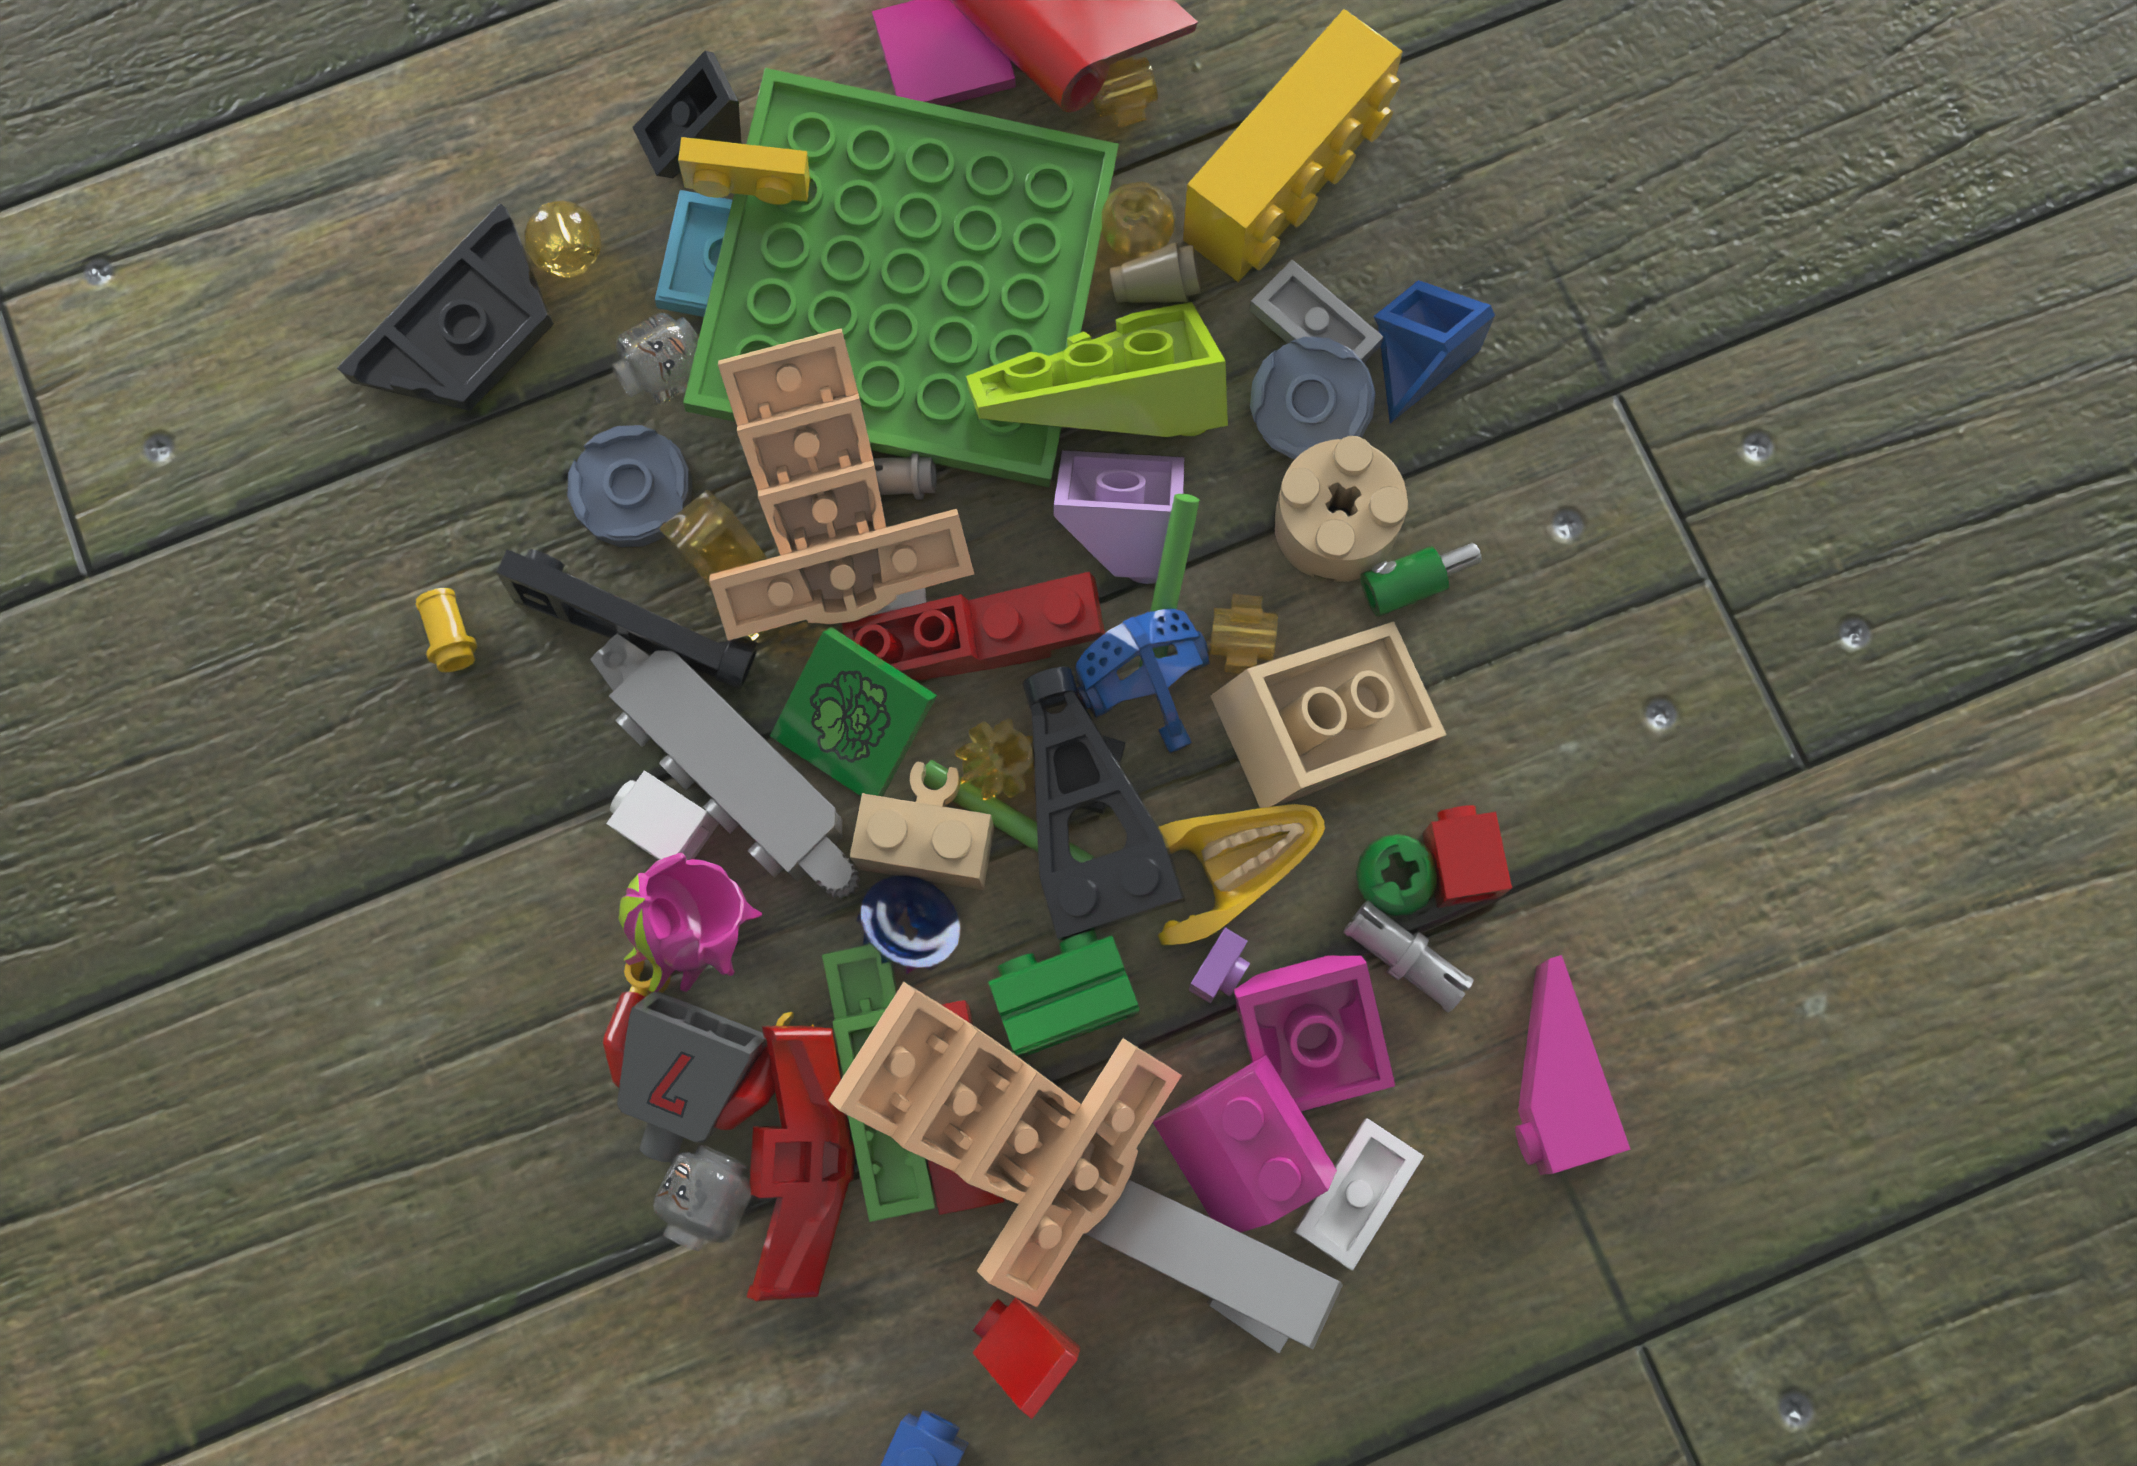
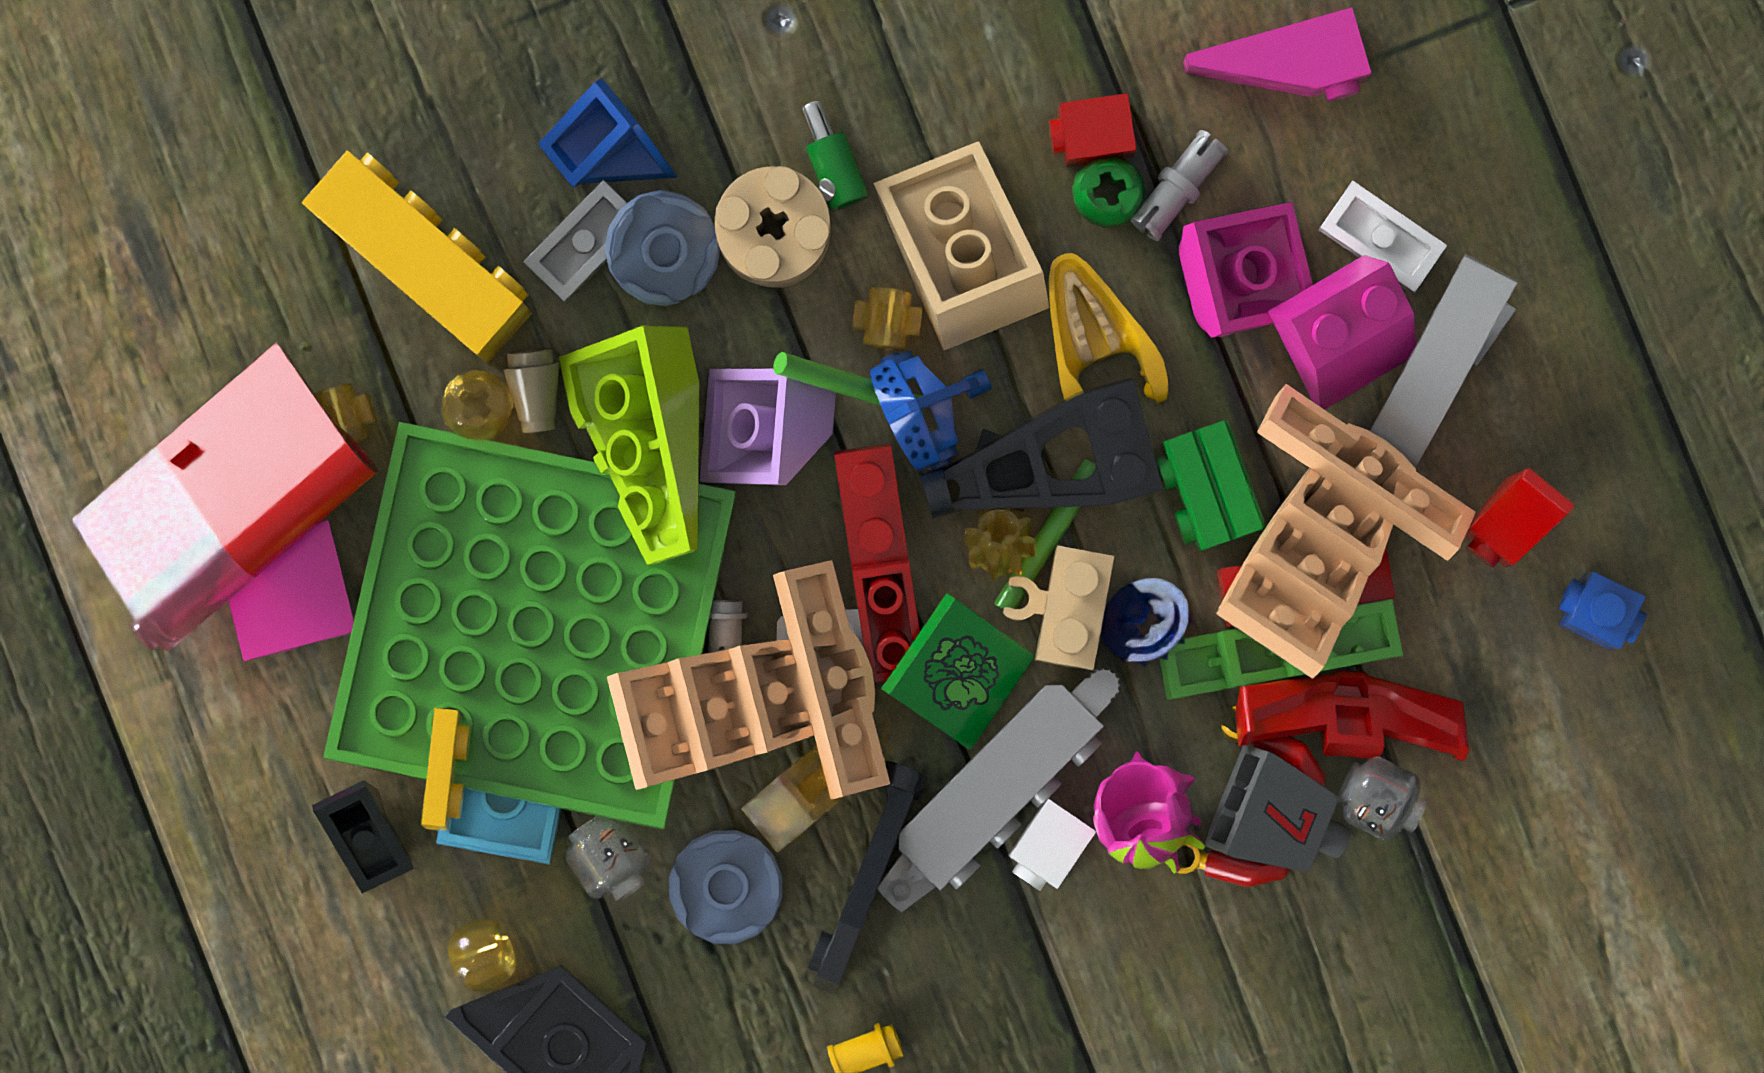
camera: 90 degrees left, 10 degrees up
medium lavender plate [1189,927,1250,1004] -> none

